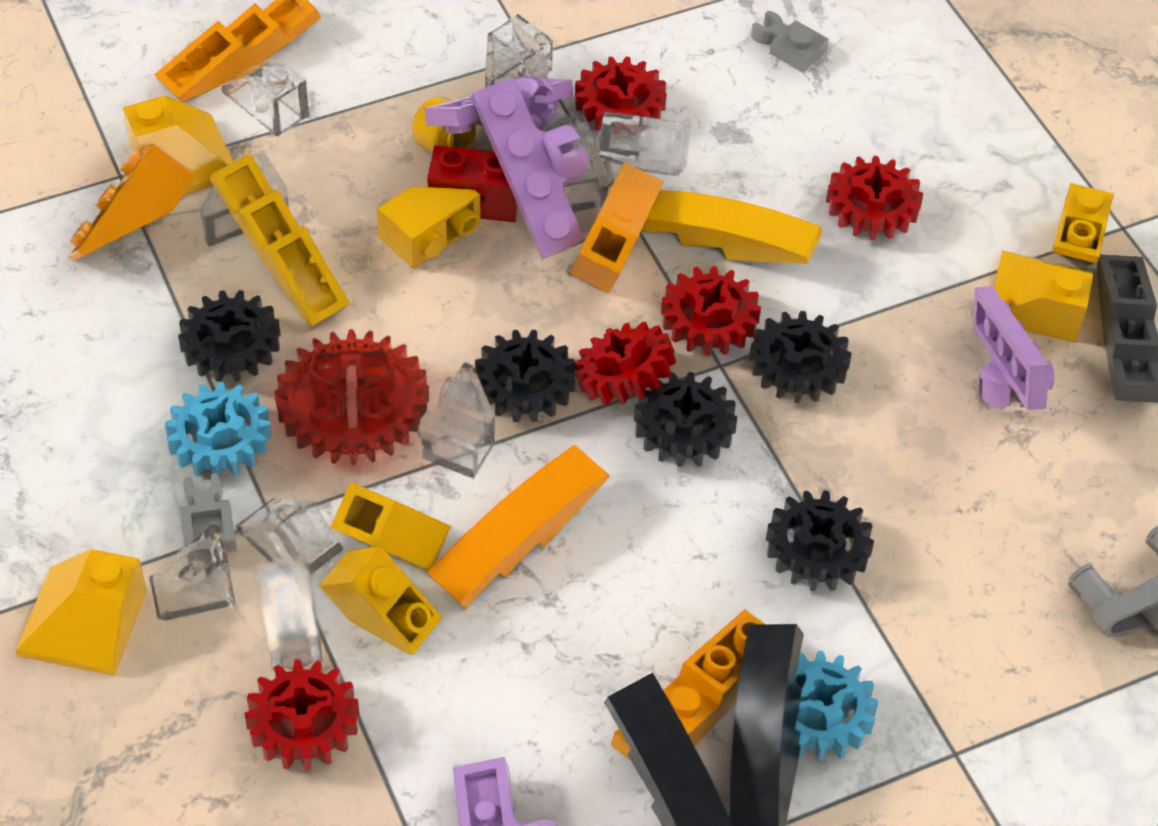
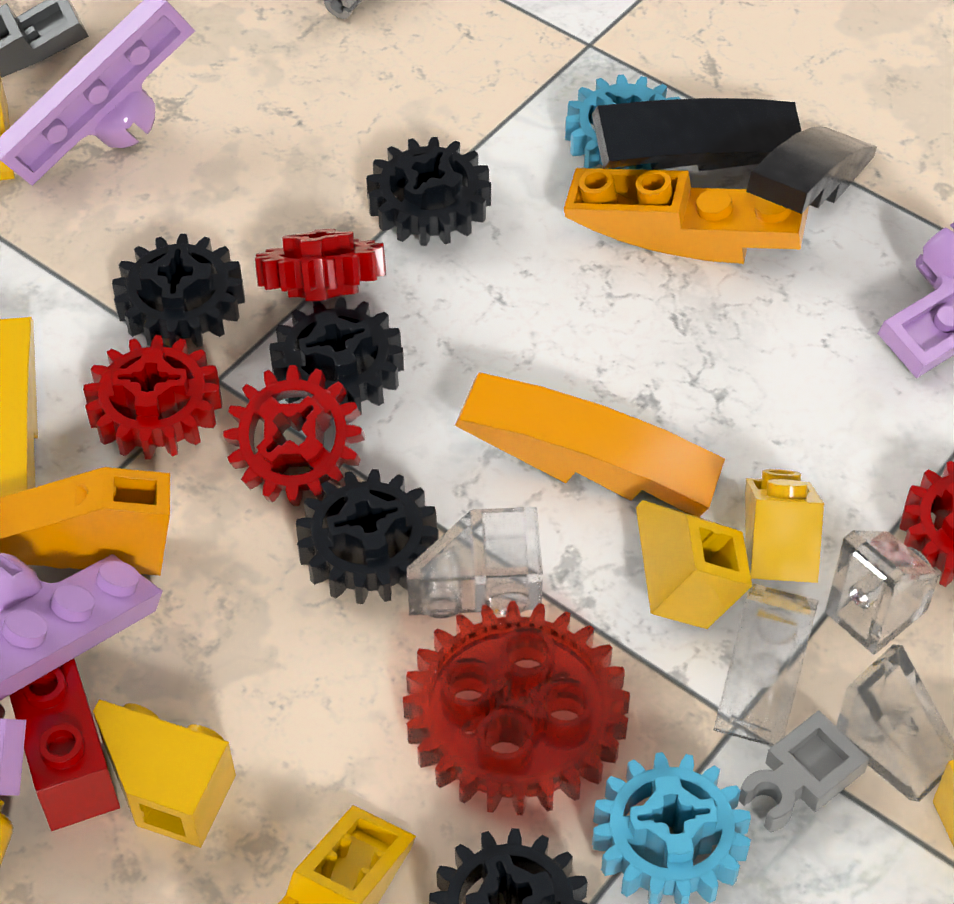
camera: 115 degrees left, 0 degrees up
none -> red gear [254,229,386,301]

